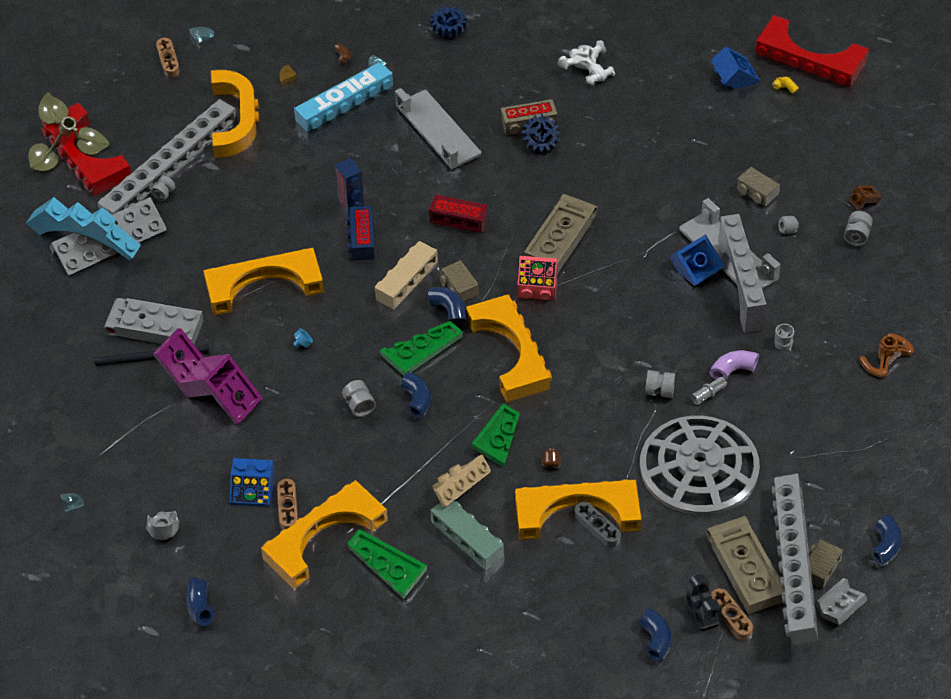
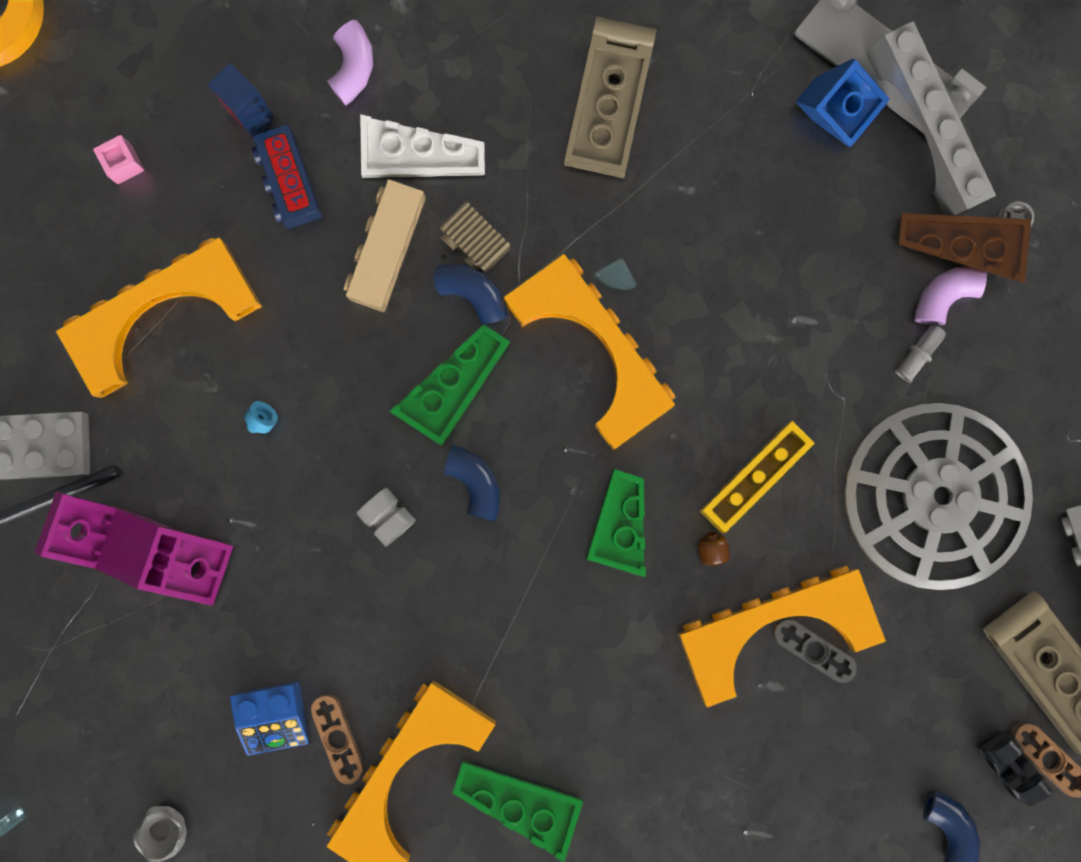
camera: 15 degrees left, 35 degrees up
dark red brick [429,194,488,233] -> none
sand green brick [431,501,504,570] -> none
tan bracket [432,455,491,507] -> none
slope [518,256,557,300] -> none
light grey wheel [645,370,676,398] -> none
none -> bright pink panel [93,135,145,184]
none -> lavender cylinder [327,20,373,106]
none -> white wing [360,114,485,178]
none -> clear light blue tile [595,258,637,290]
none -> yellow brick [699,421,815,533]
none -> reddish brown wing [899,213,1031,284]

